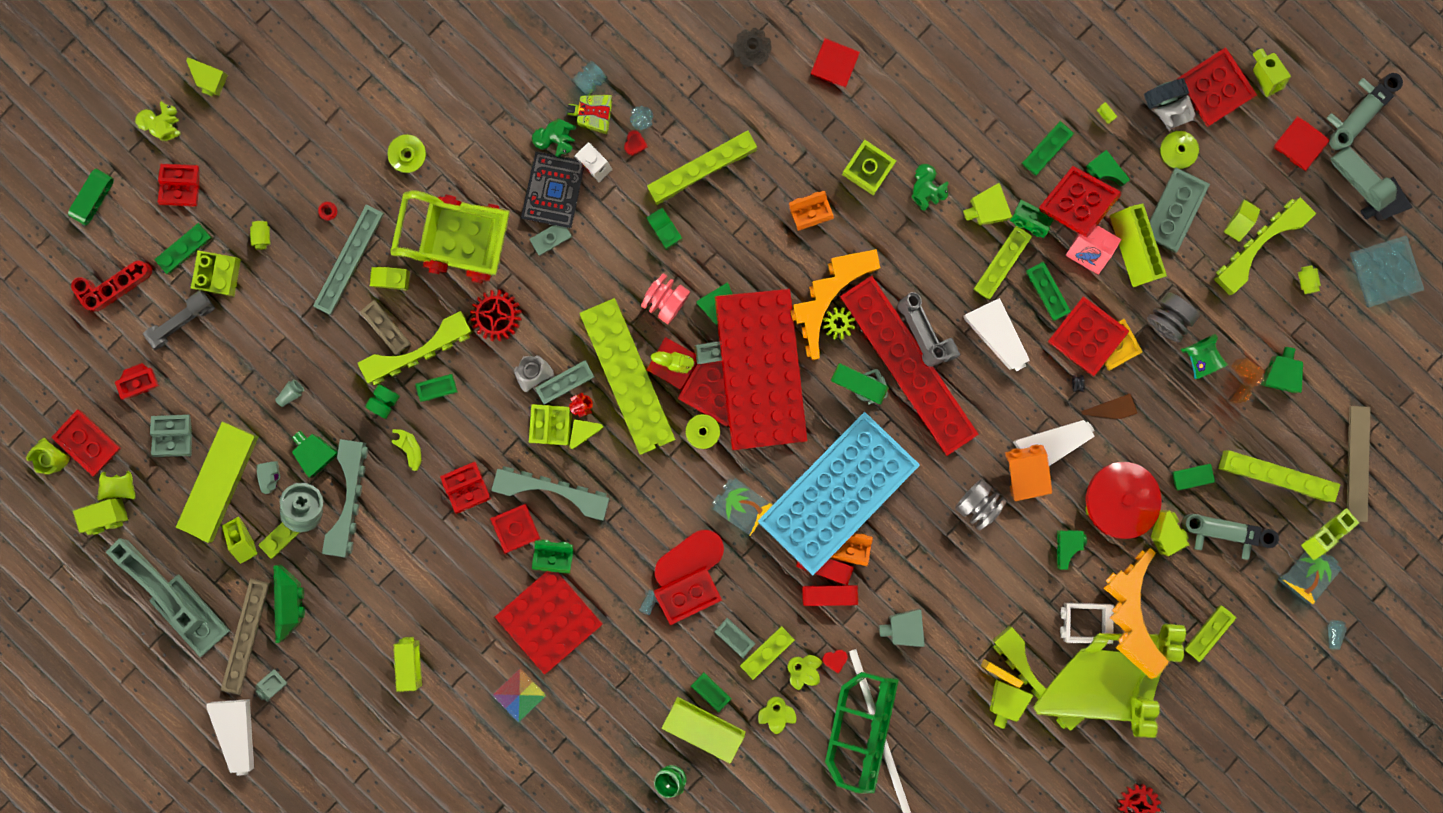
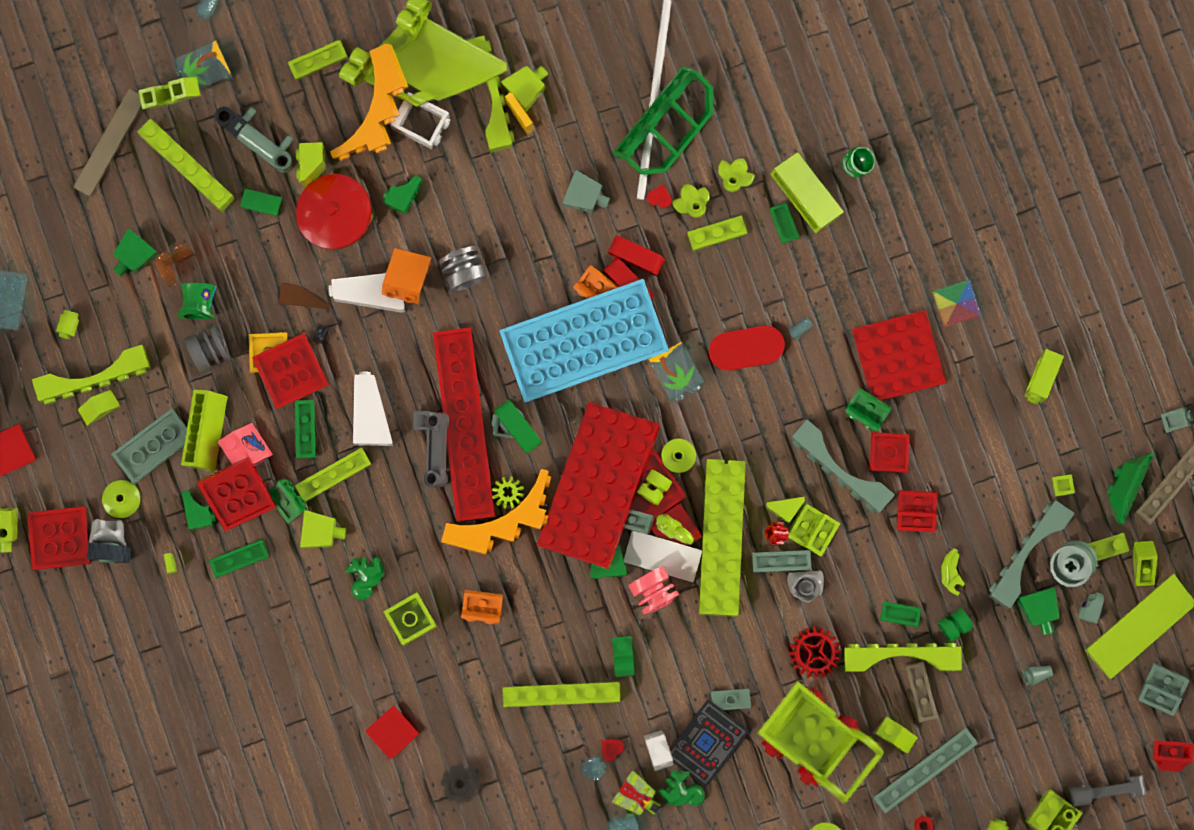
camera: 155 degrees left, 5 degrees down
red plate [653,566,722,625] -> none
sand green plate [714,618,756,658] -> none
none -> white sticker [624,531,702,582]
none -> lime wheel [637,470,672,506]
none -> lime plate [1052,474,1075,497]

